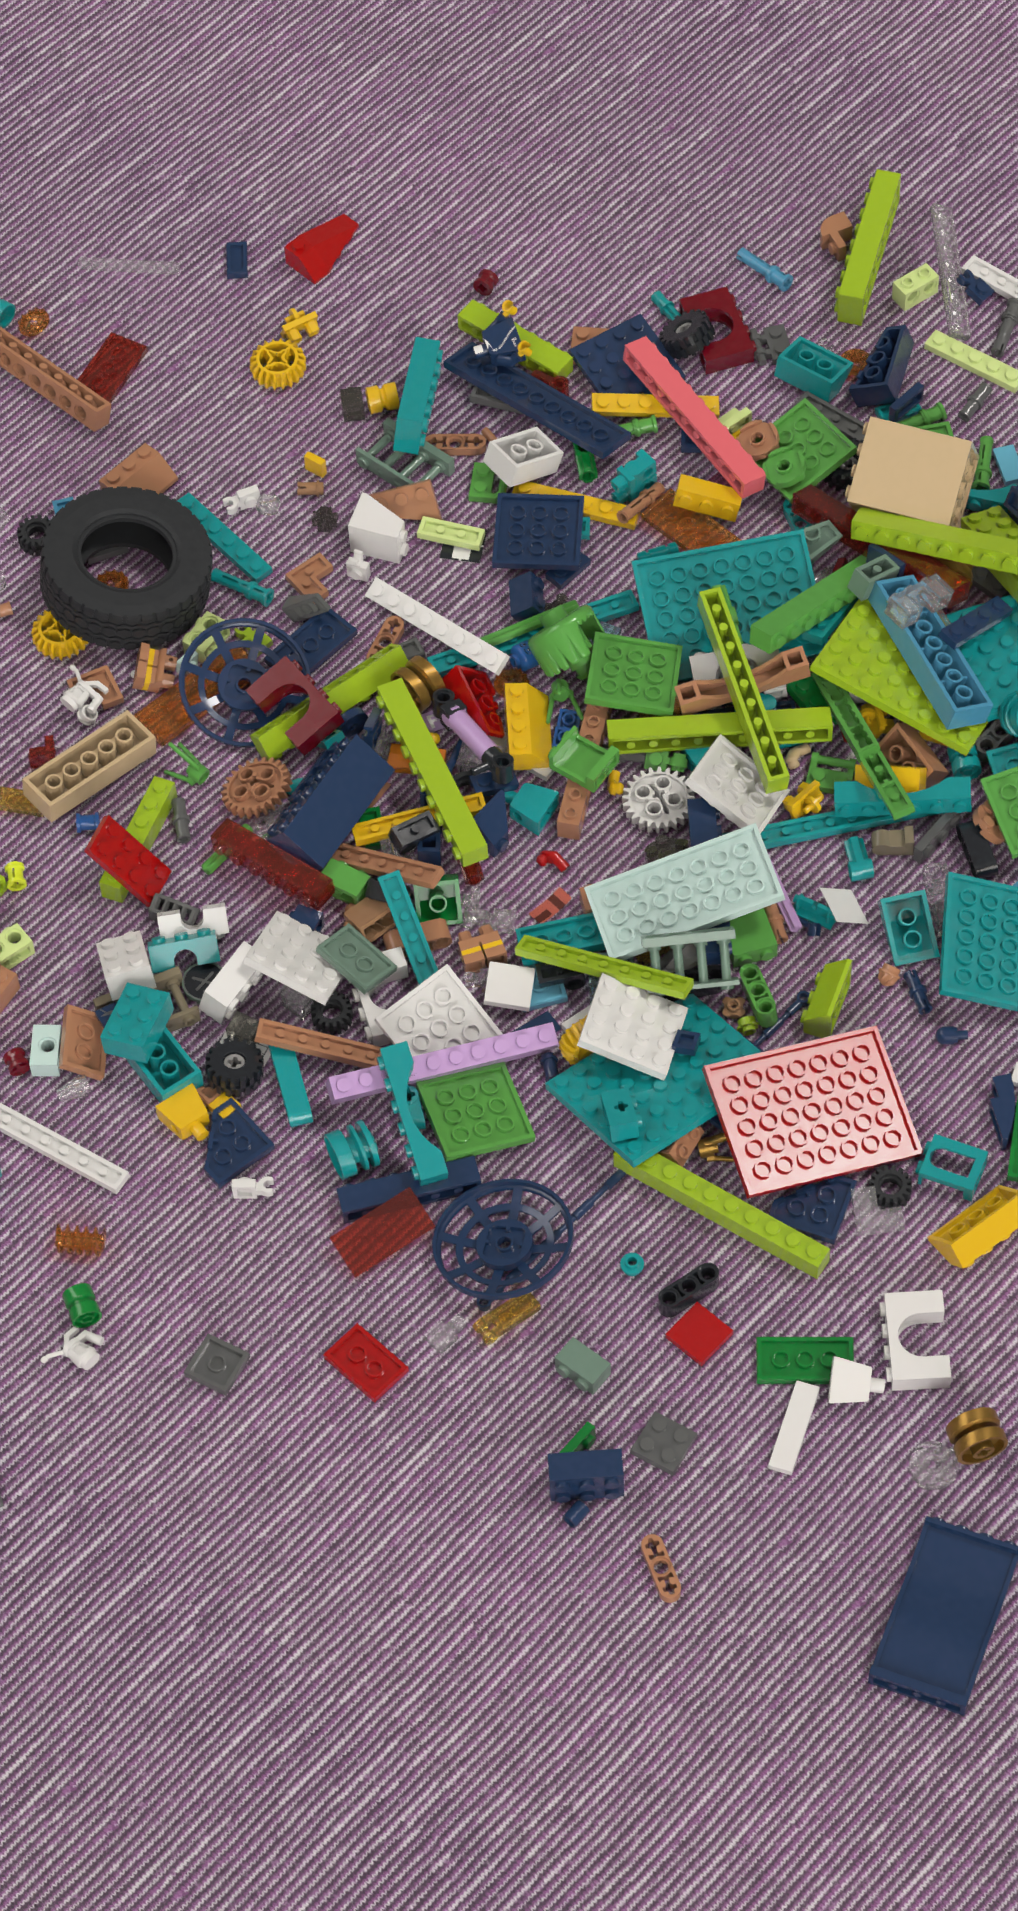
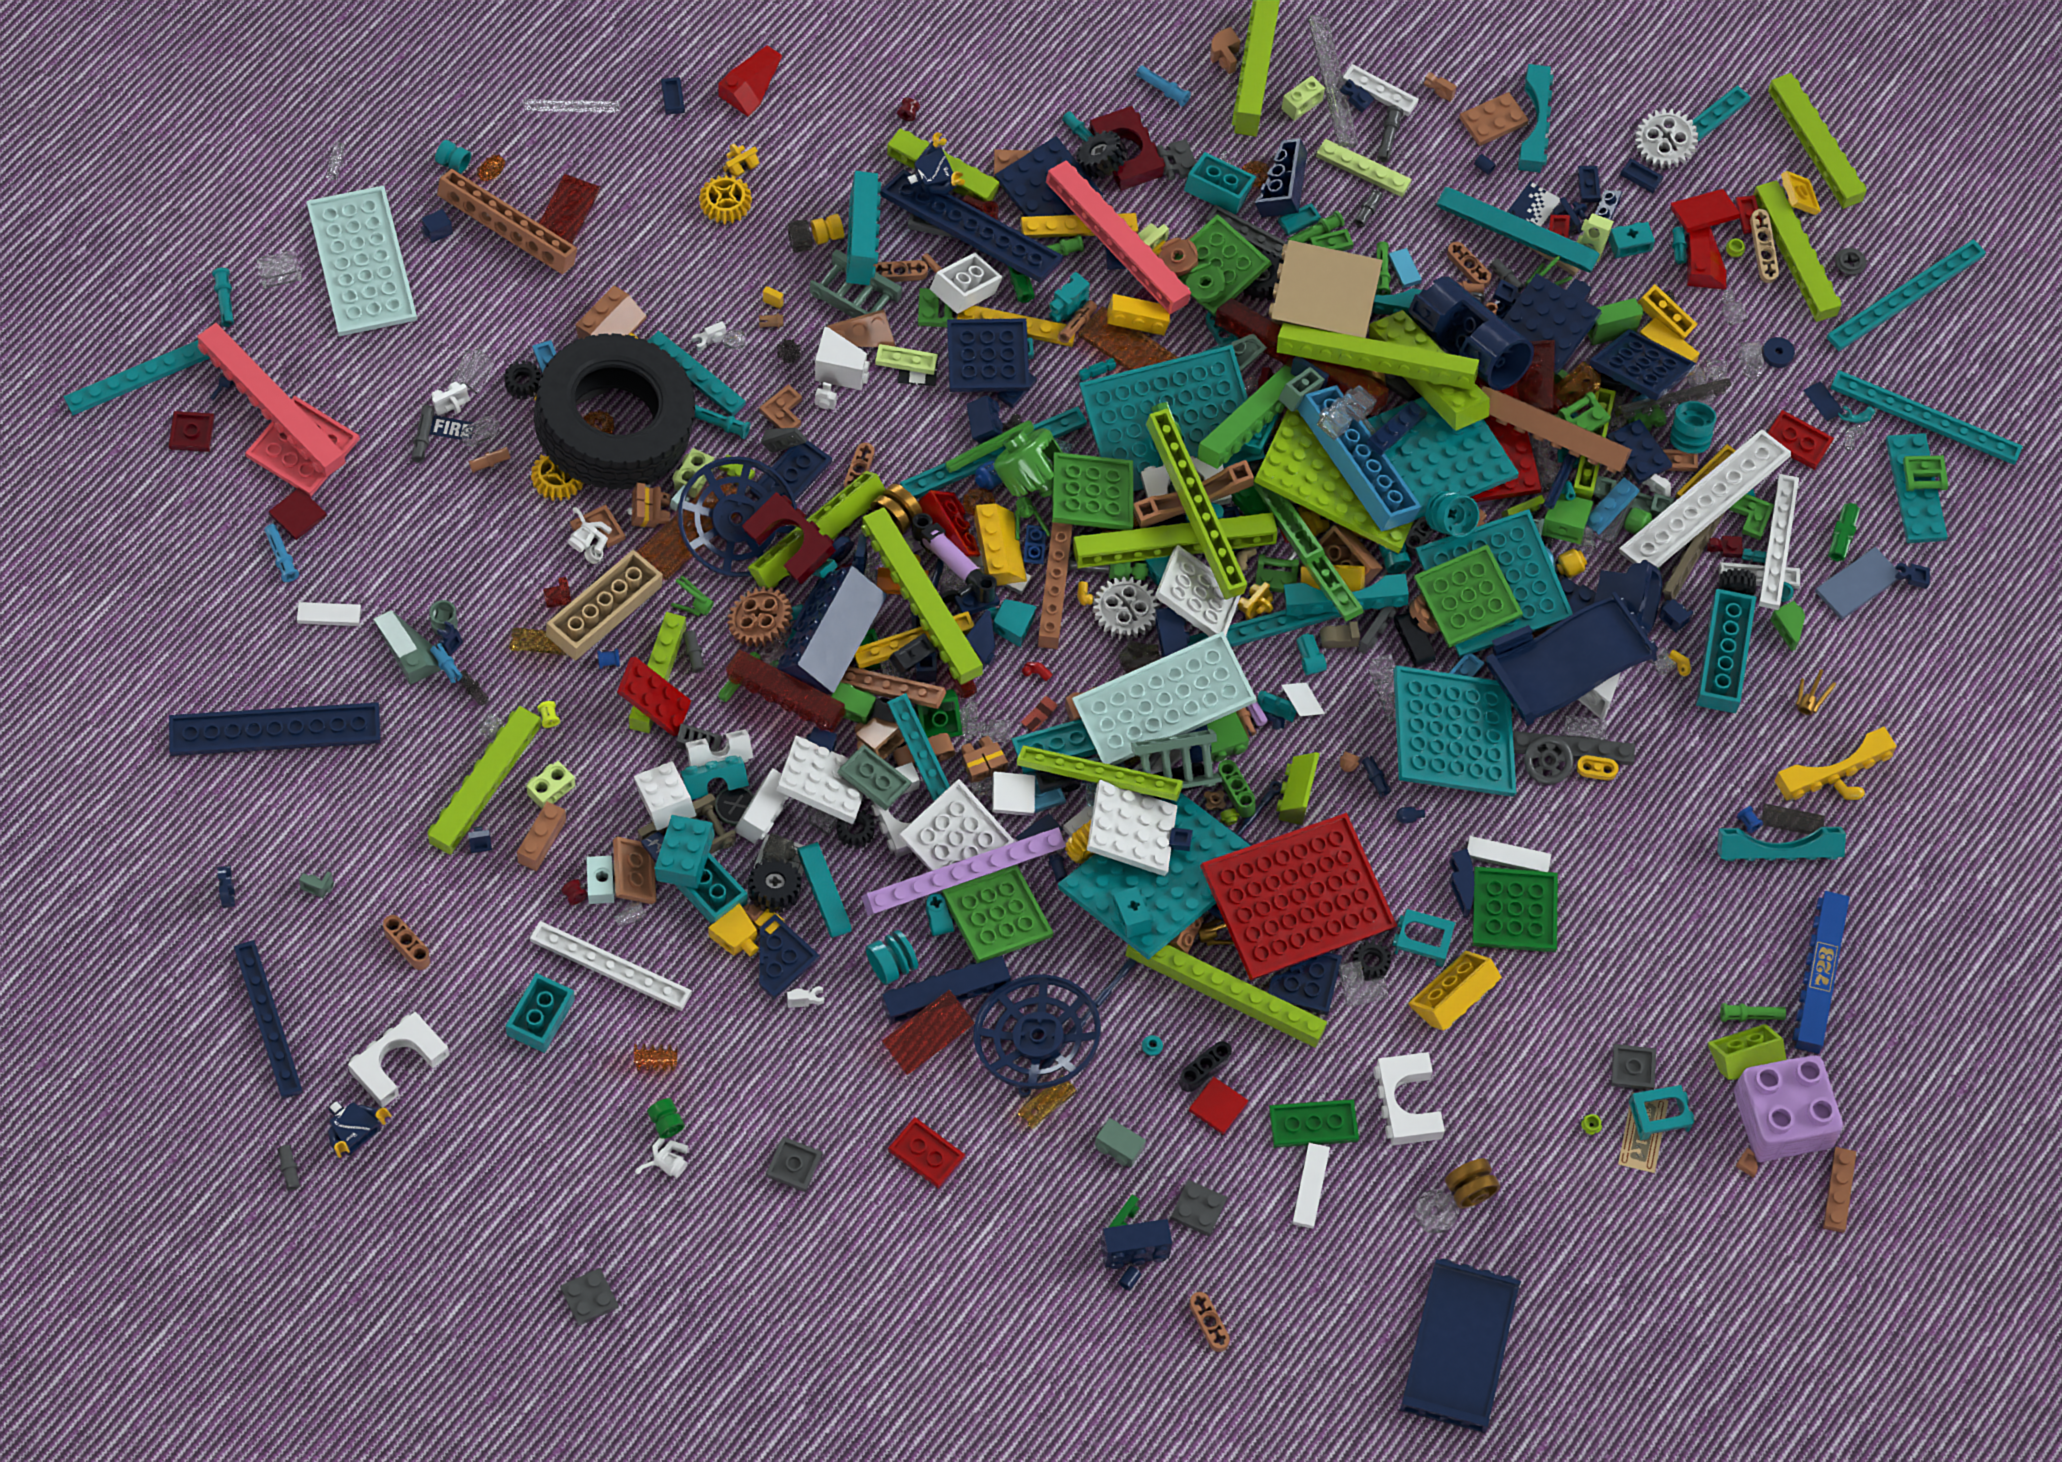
camera: 15 degrees left, 5 degrees up
nougat plate [254,1018,383,1068] -> none
white plate [365,577,510,676] -> none
teal arch [376,1041,448,1186] -> none
dark grey tile [397,637,426,661] -> none
clear plate [424,1313,466,1355] -> none
bright green panel [548,726,619,793] -> none
white torso [827,1357,885,1403] -> none
teal slope [878,889,940,967] -> none
dark blue tile [889,382,924,422] -> none

